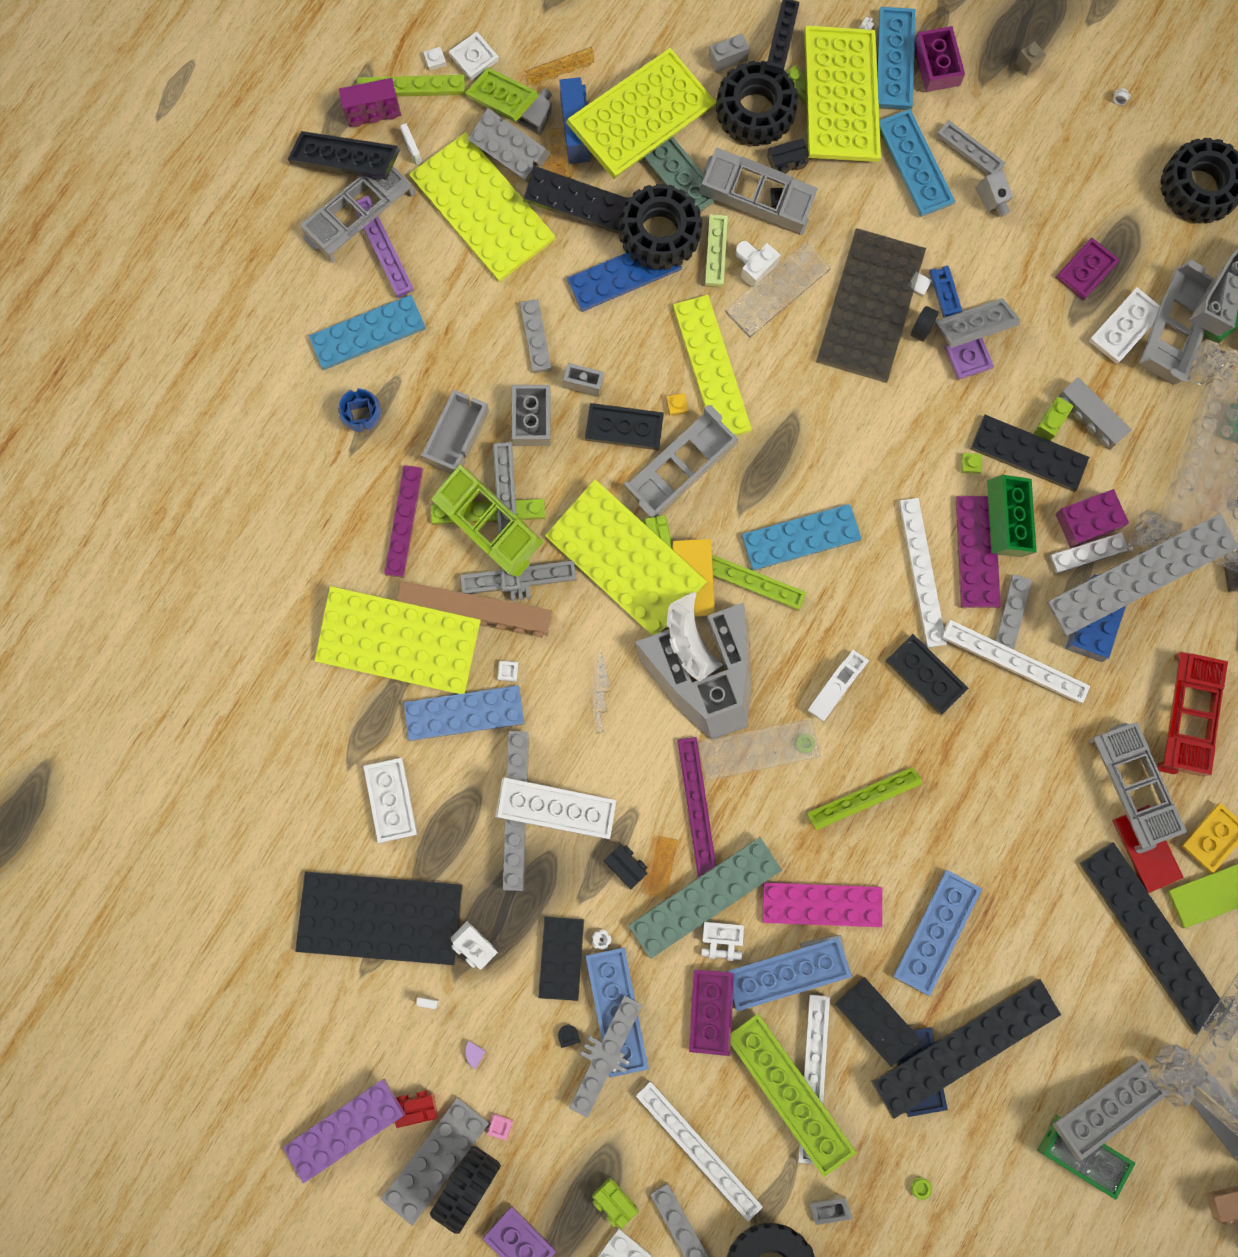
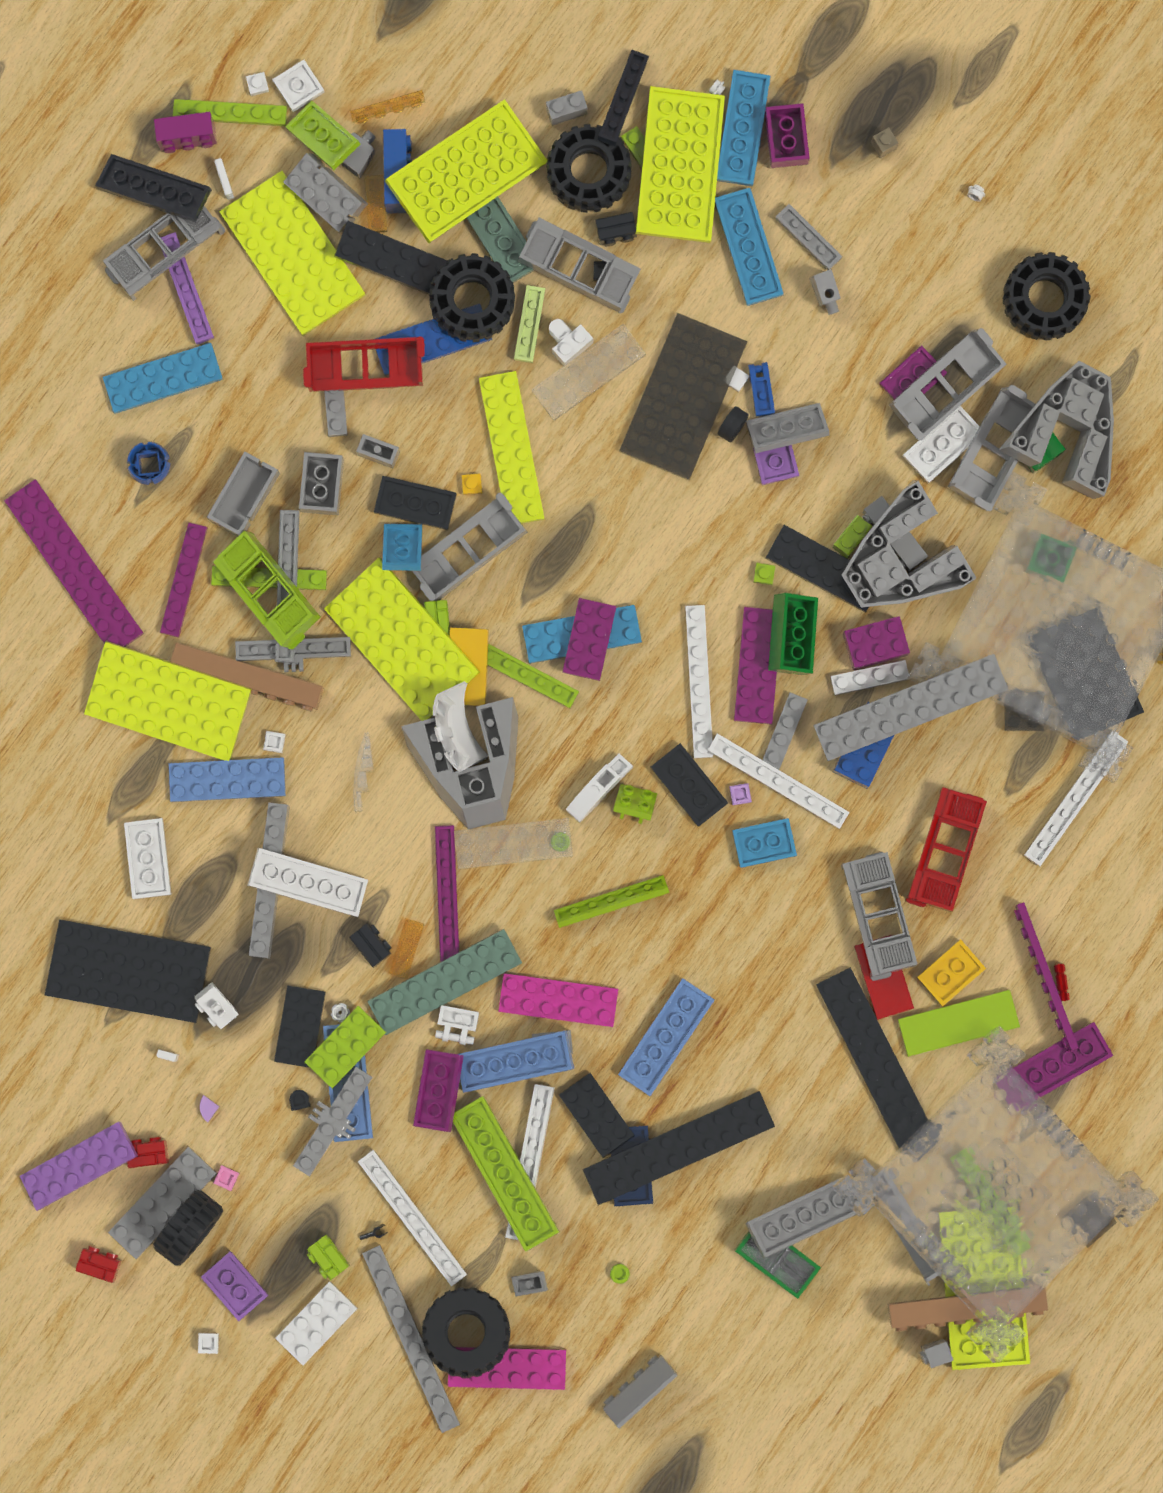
camera: 10 degrees right, 5 degrees up
none -> magenta plate [4,479,144,647]
none -> red brick [75,1246,122,1283]
none -> red piece [303,336,425,392]
none -> lime plate [304,1006,387,1089]
none -> black hand [360,1224,388,1240]
none -> dark azure plate [382,524,422,571]
none -> magenta plate [562,598,616,681]
none -> lime plate [613,784,657,824]
none -> lavender tile [729,783,752,806]
none -> dark azure plate [732,818,797,868]
none -> light grey piece [842,480,976,608]
none -> light grey piece [889,328,1006,440]

